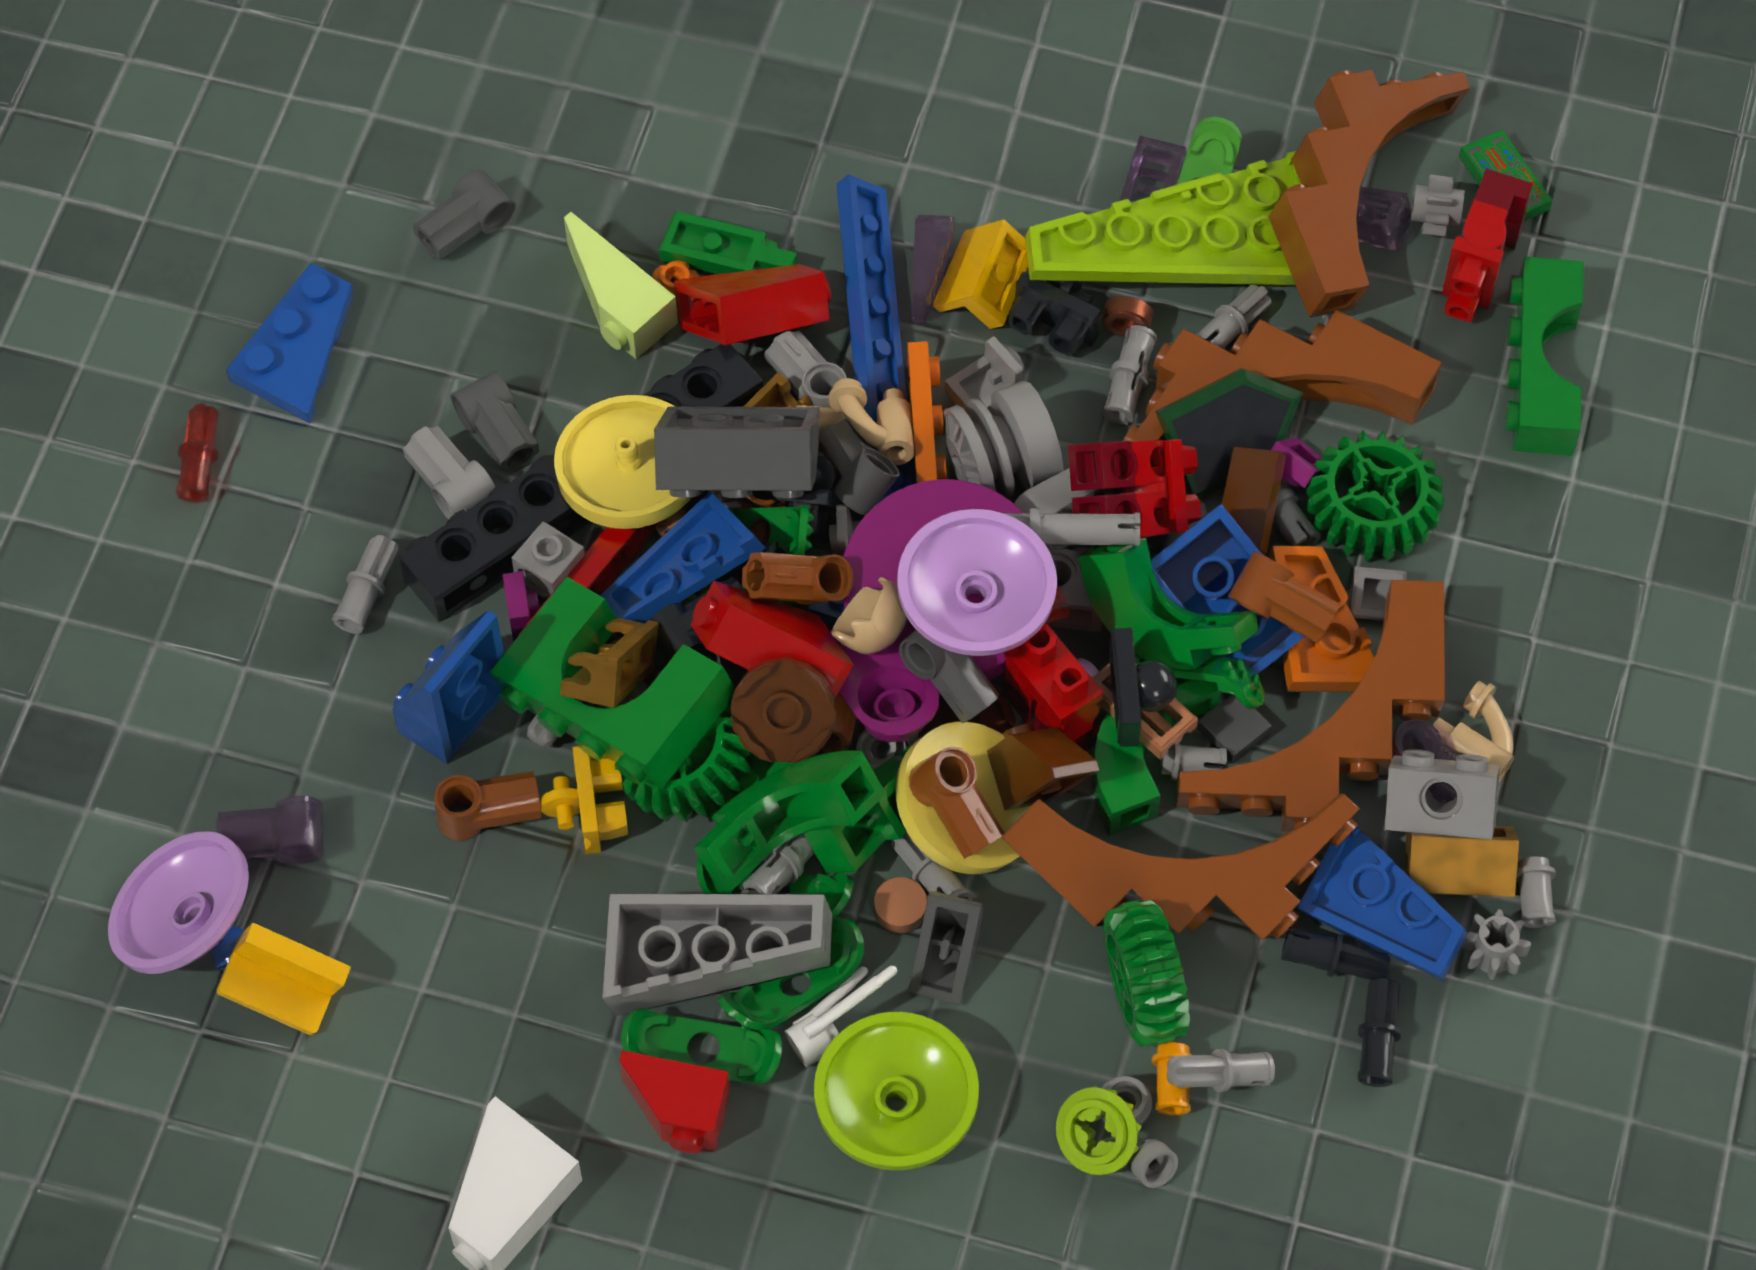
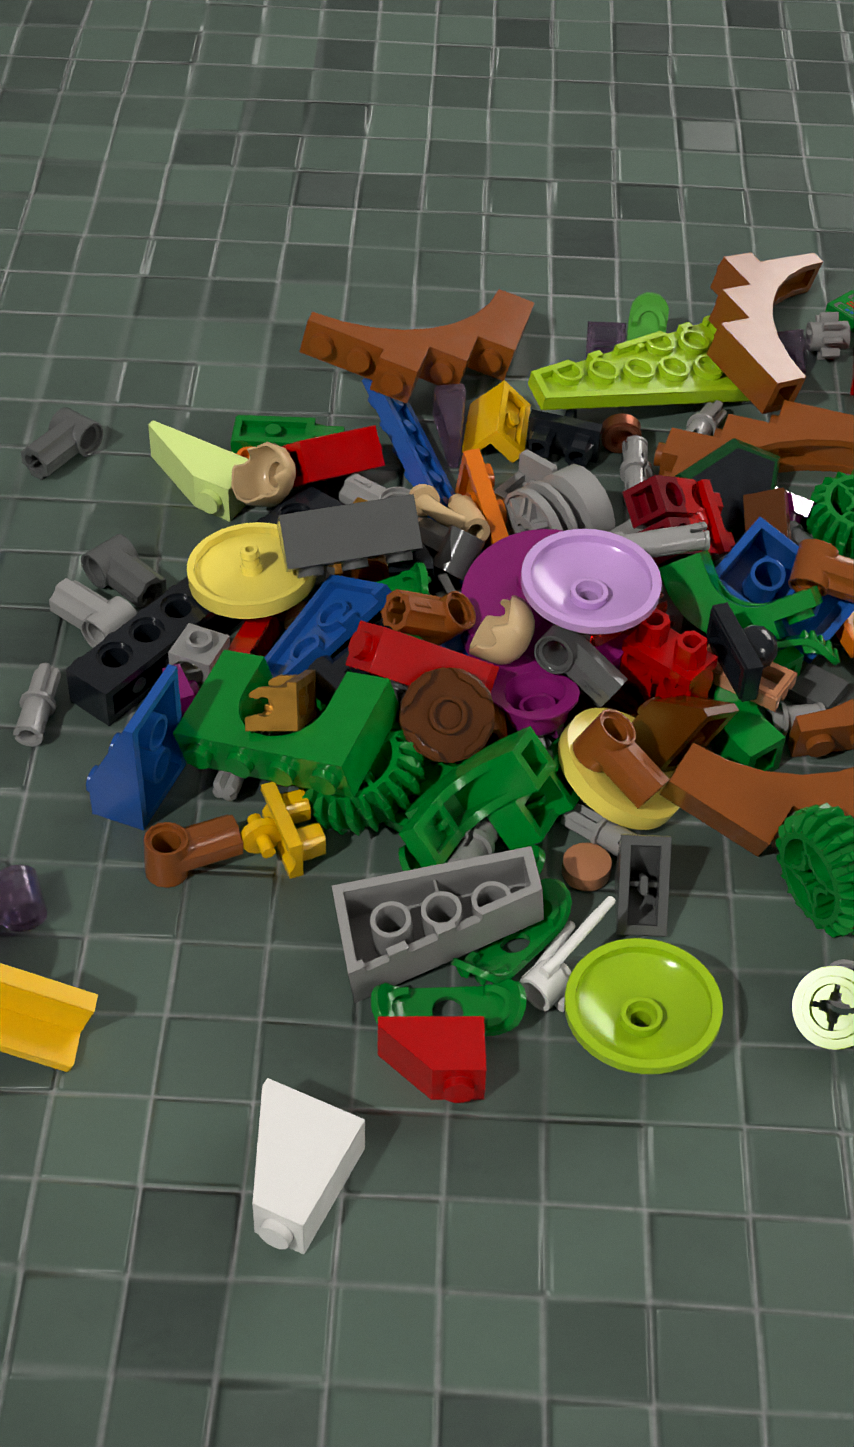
camera: 15 degrees left, 15 degrees down
none -> tan hair [231,442,296,507]
none -> dark orange arch [299,289,534,403]

